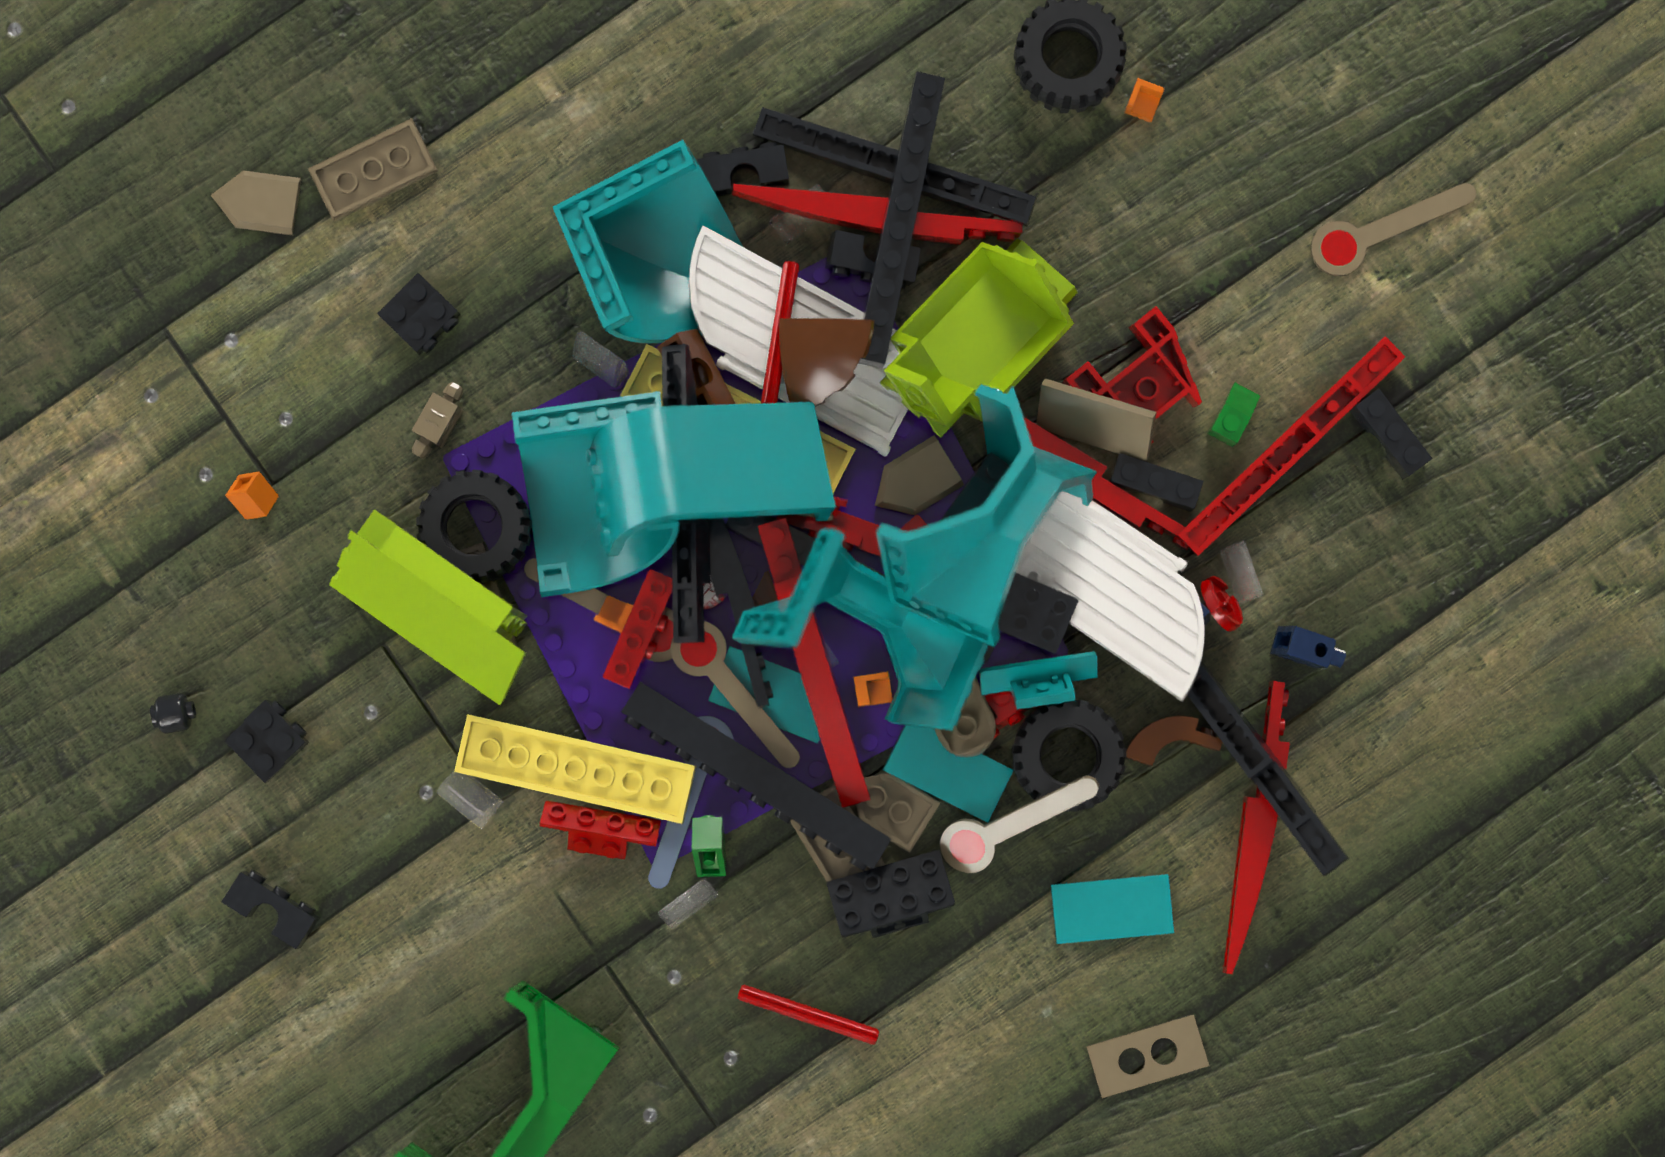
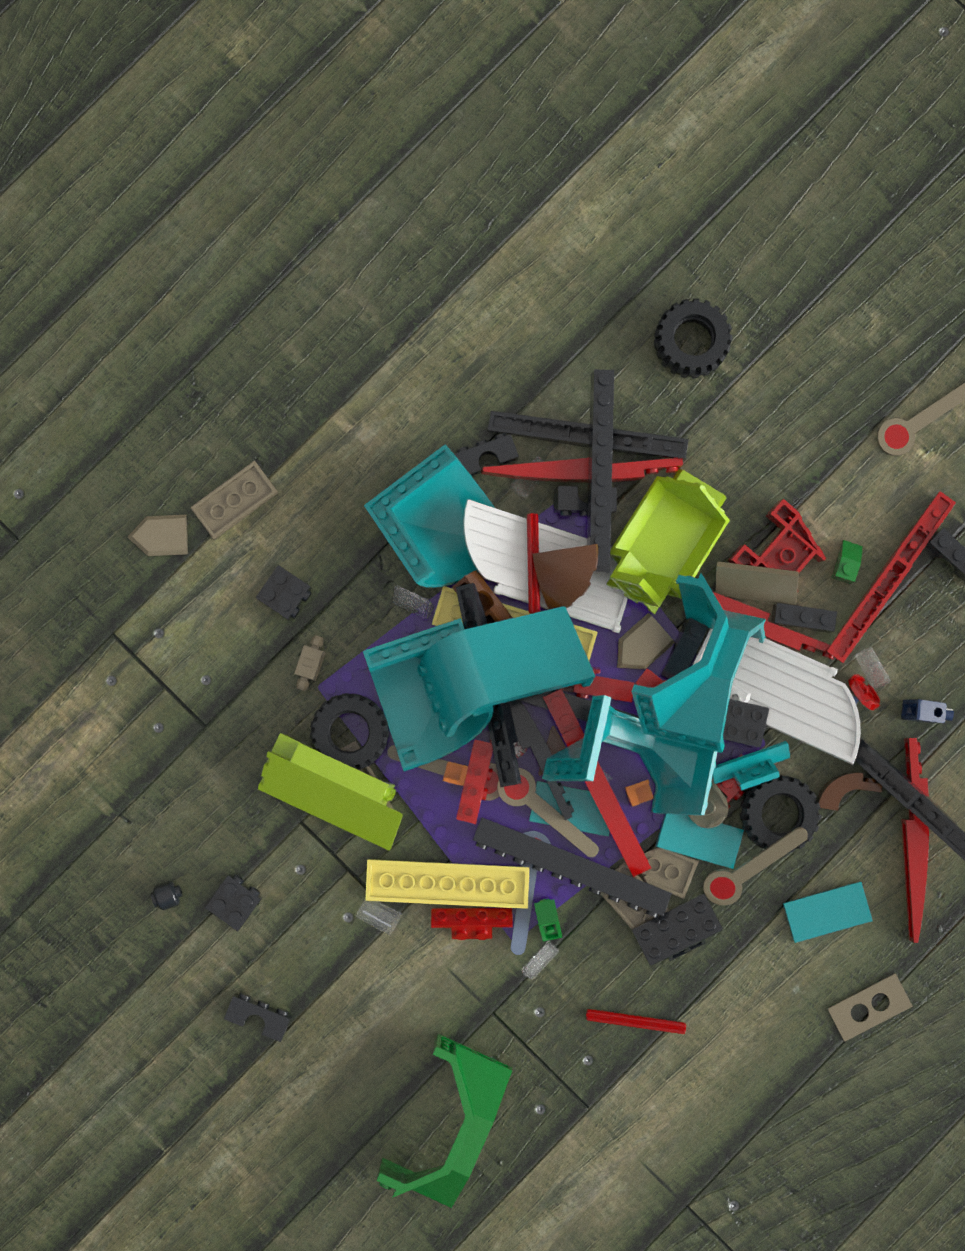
camera: 15 degrees left, 0 degrees up
orange panel [225,472,278,520] -> none
orange panel [1124,78,1165,123] -> none

